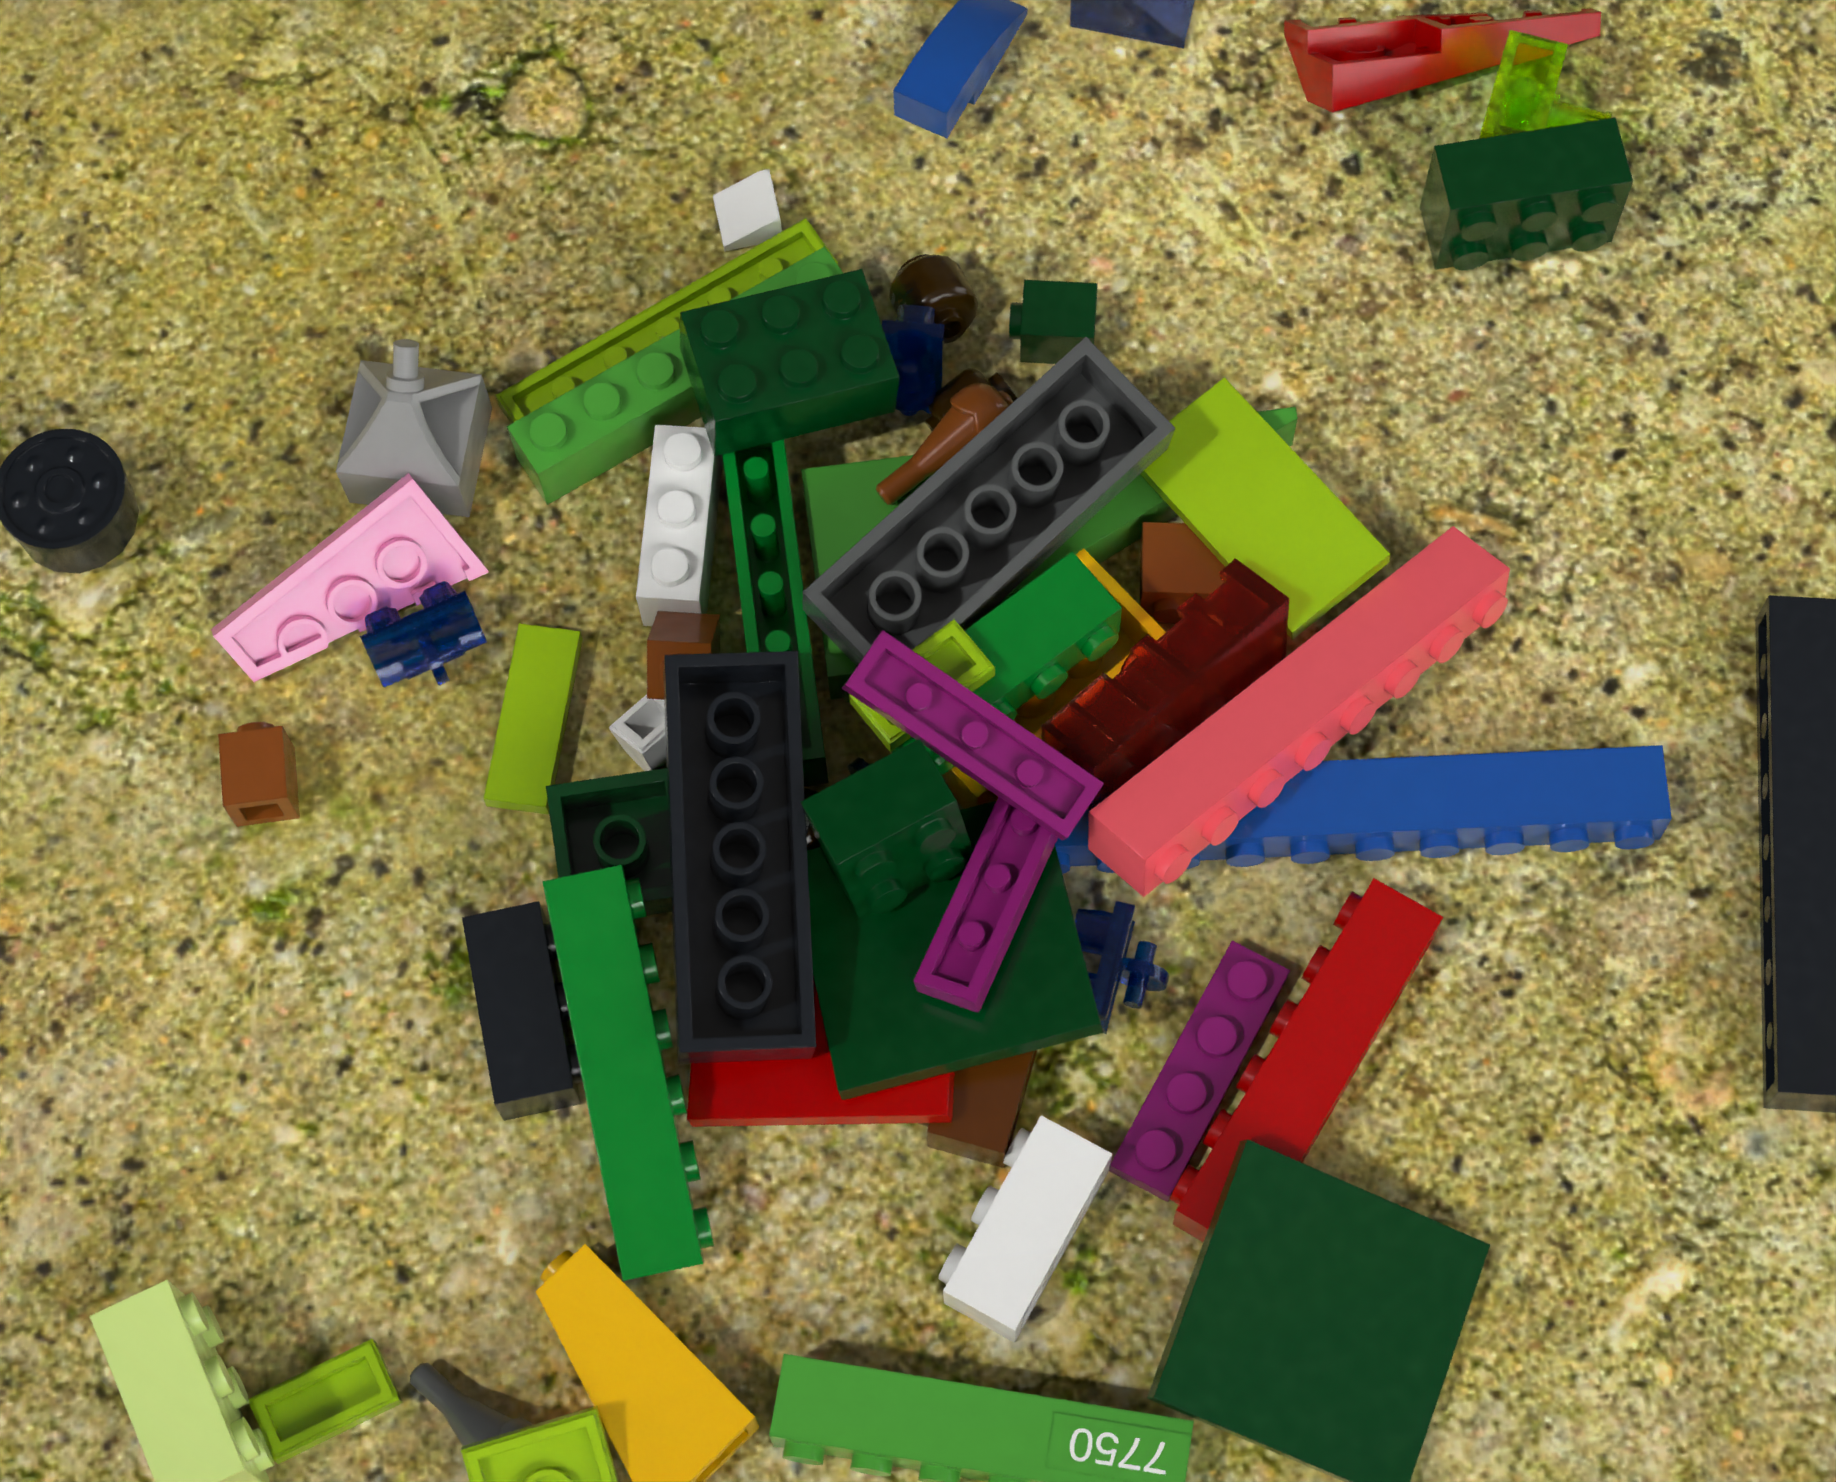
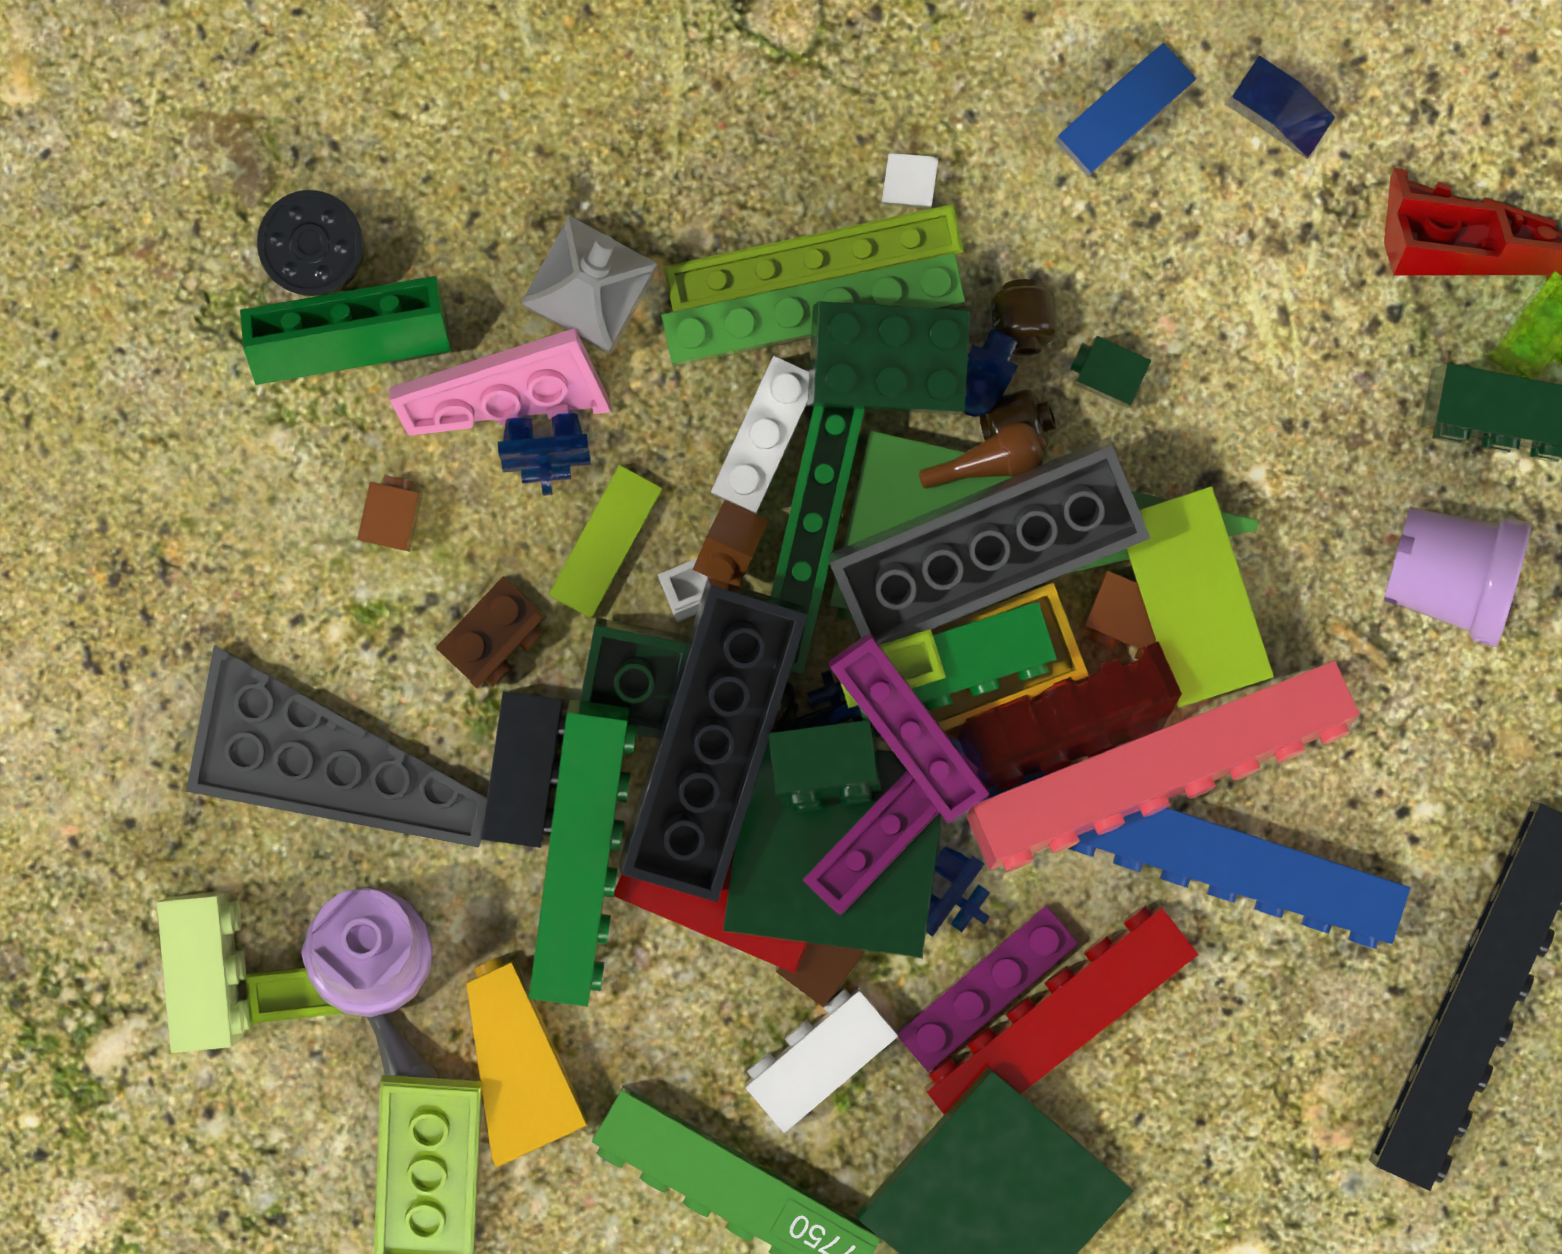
camera: 15 degrees right, 20 degrees up
none -> dark grey wing [186,645,487,848]
none -> green brick [240,276,451,385]
none -> lavender piece [301,887,433,1017]
none -> reddish brown bracket [436,576,547,689]
none -> lavender piece [1383,506,1532,647]

